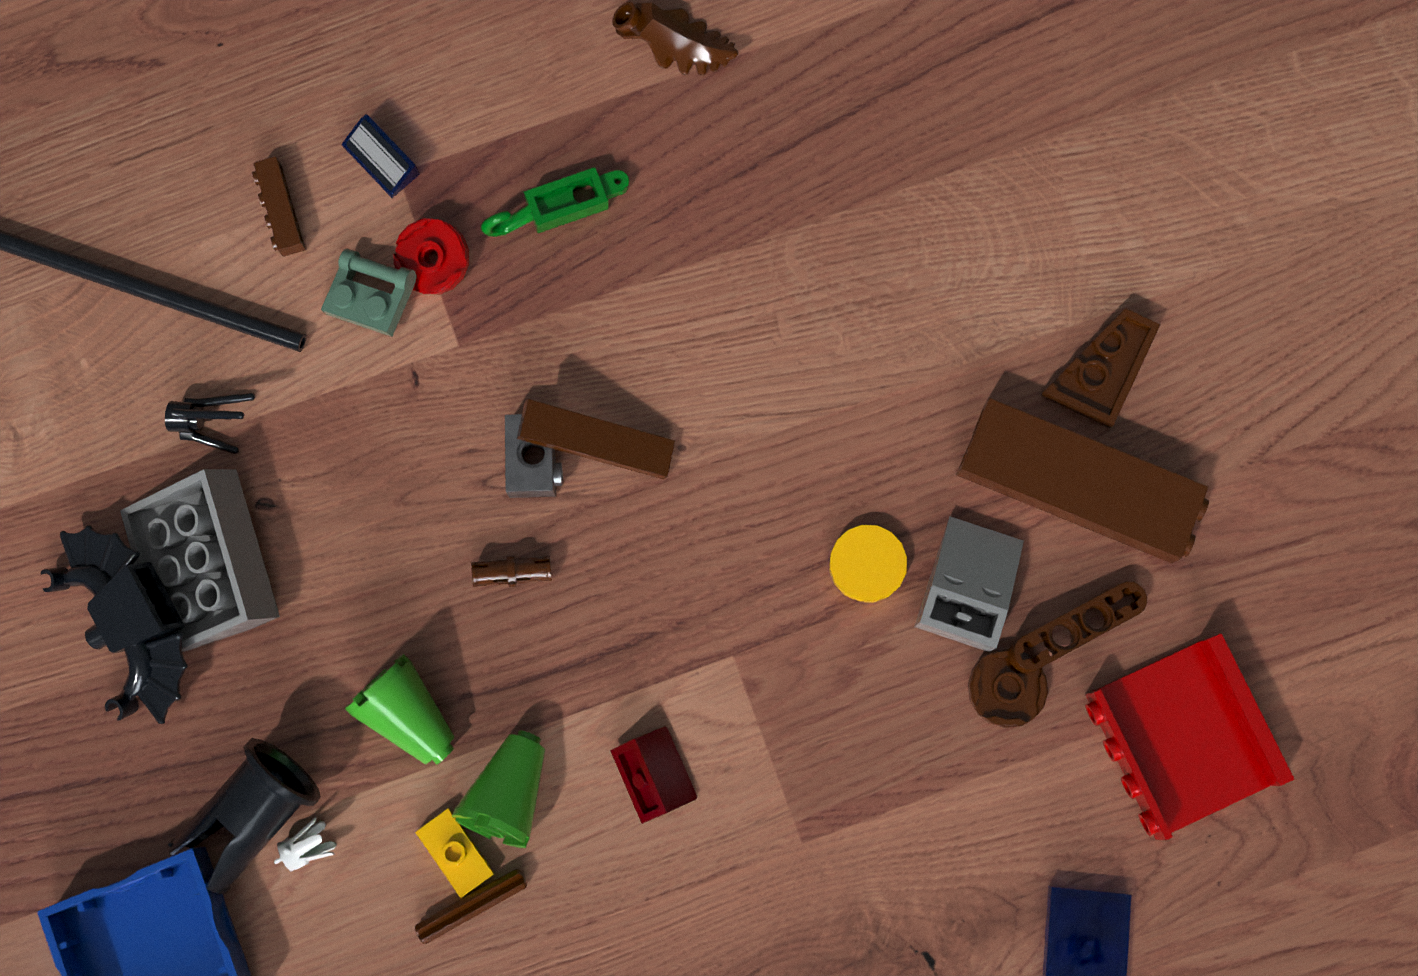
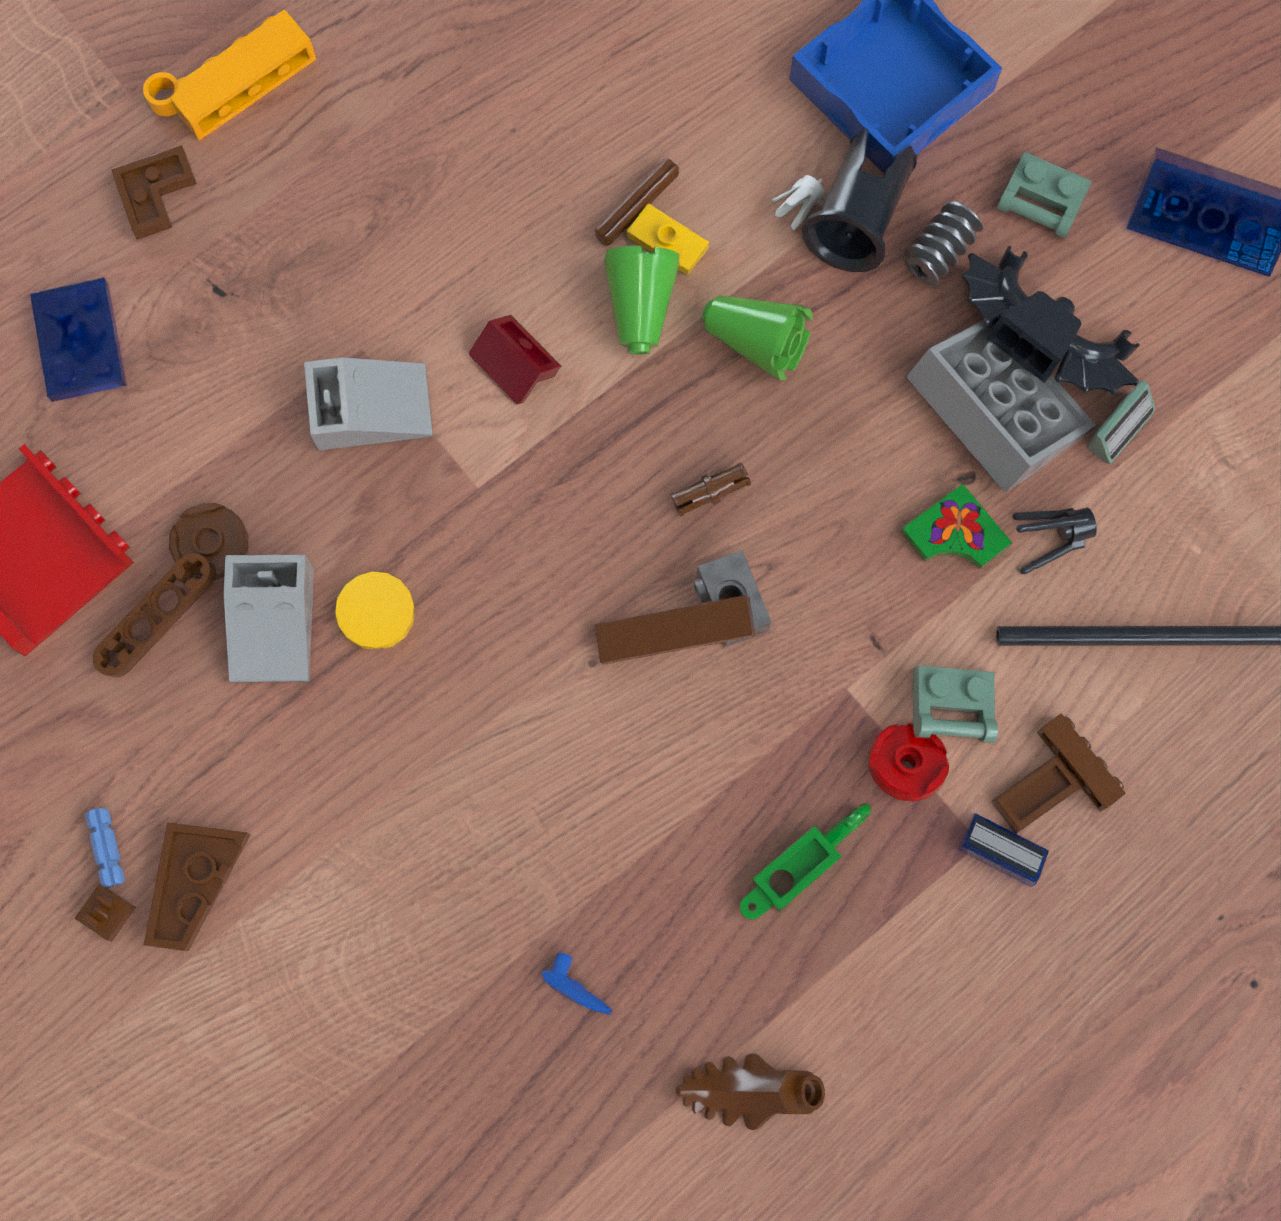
camera: 165 degrees right, 5 degrees down
reddish brown brick [956,398,1209,563] -> none
none -> reddish brown tile [75,884,136,942]
none -> medium blue axle [85,808,125,888]
none -> light grey slope [304,357,433,451]
none -> blue bar [541,953,612,1015]
none -> green tile [901,484,1012,569]
none -> flat silver piece [904,202,984,287]
none -> reddish brown tile [991,754,1082,834]
none -> sand green plate [997,152,1092,239]
none -> slope [1088,380,1155,464]

